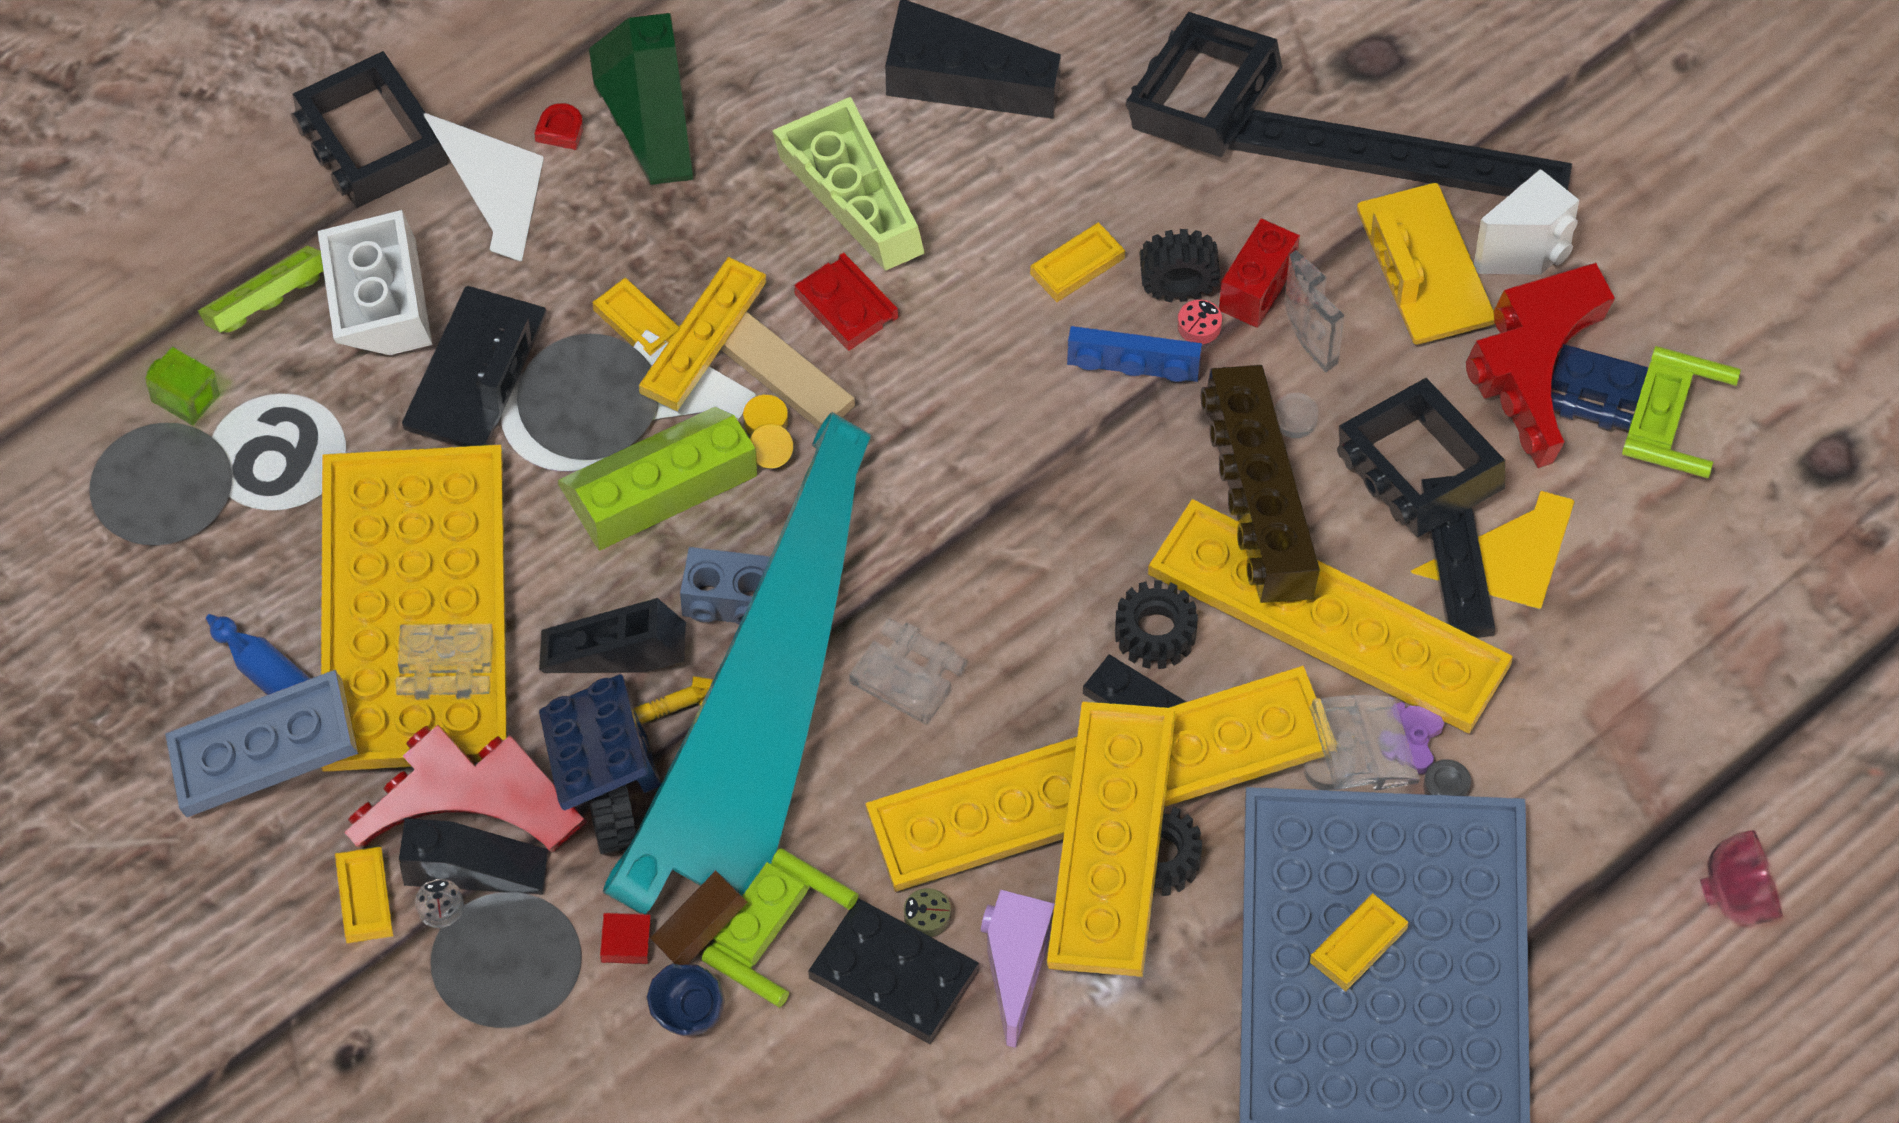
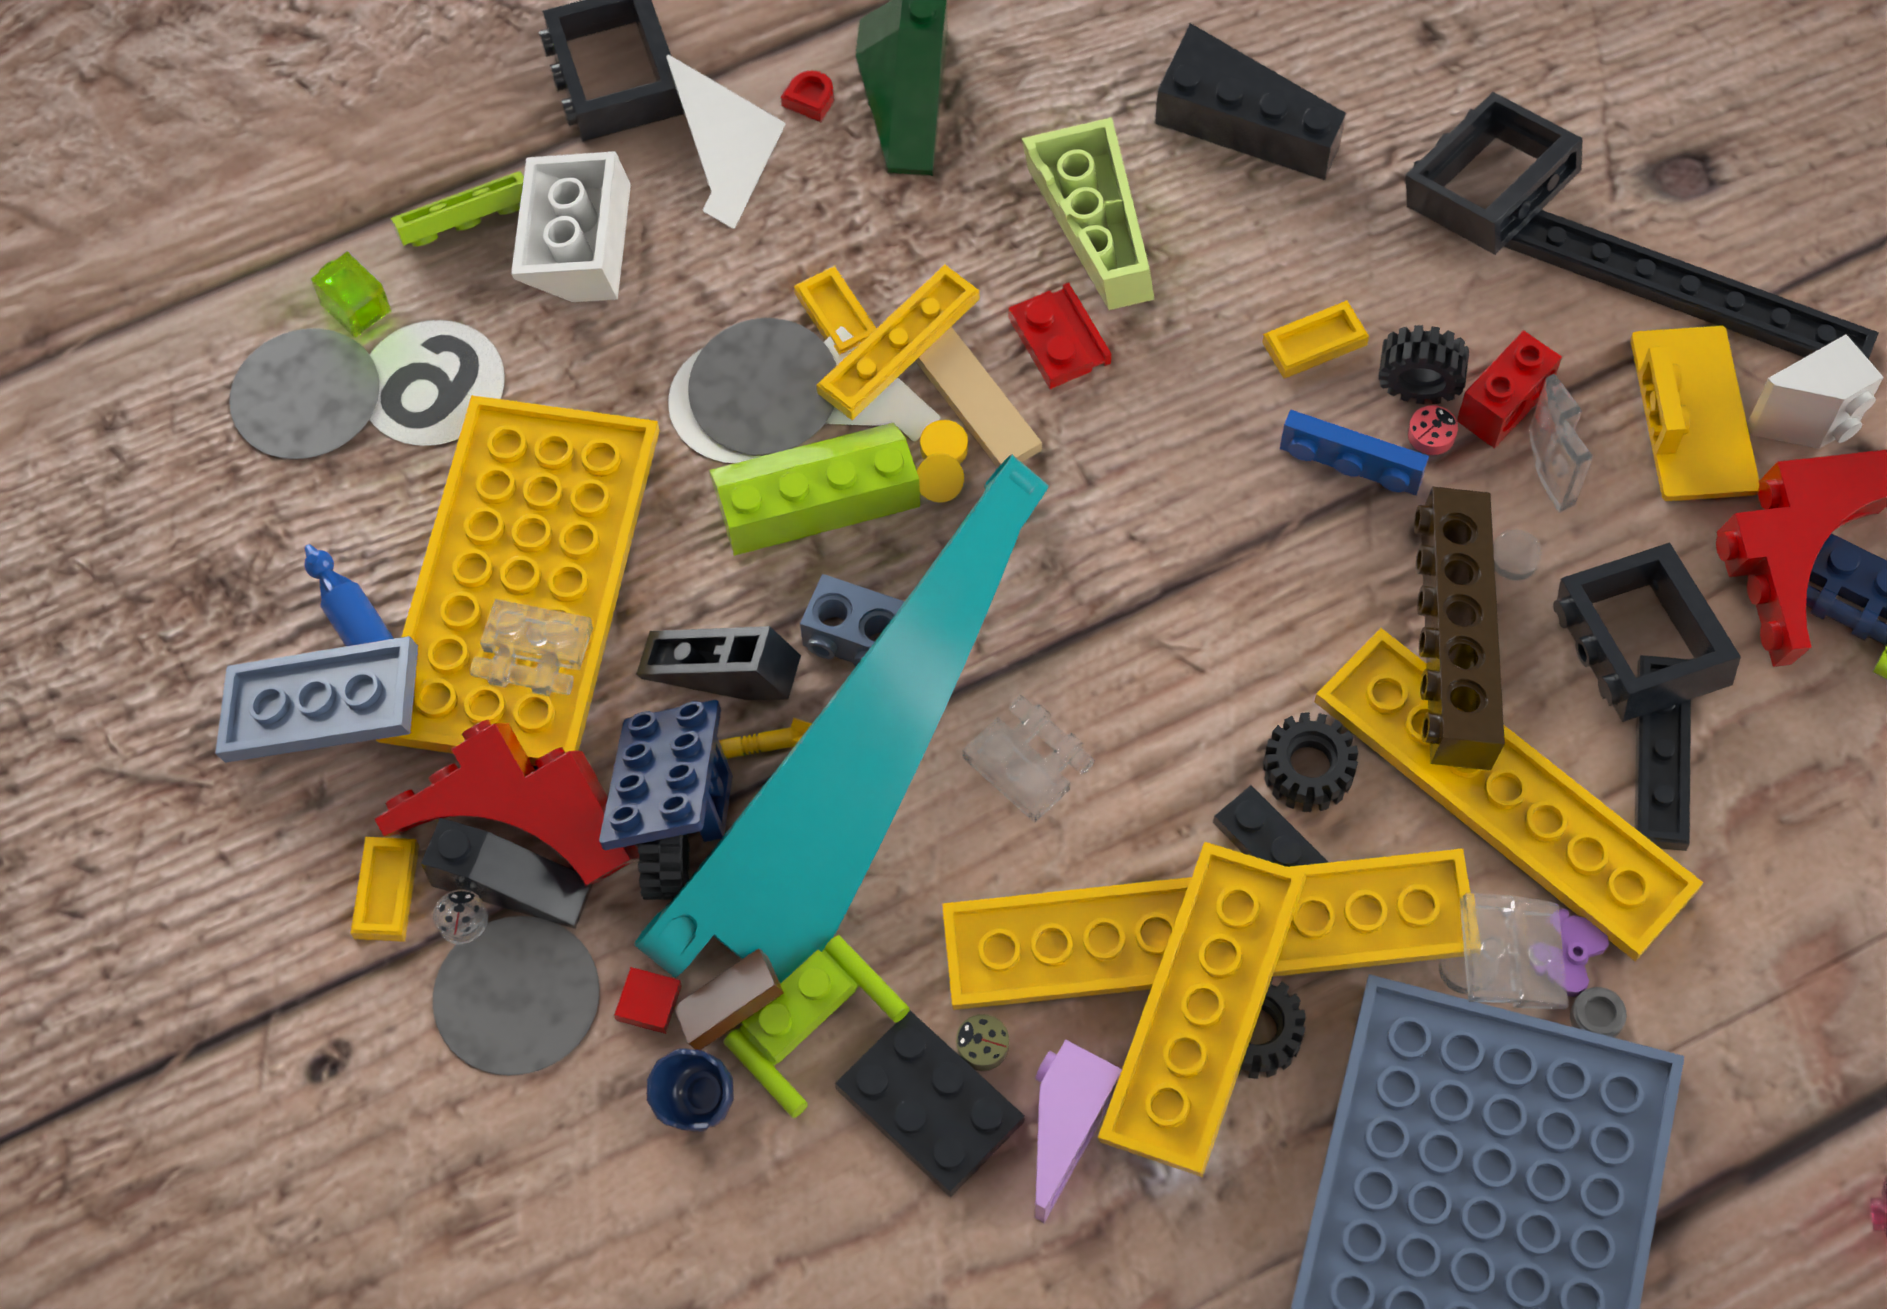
camera: 15 degrees right, 5 degrees up
black bracket [402,286,547,447] -> none
yellow tile [1310,893,1409,992] -> none
yellow sticker [1411,491,1575,609] -> none

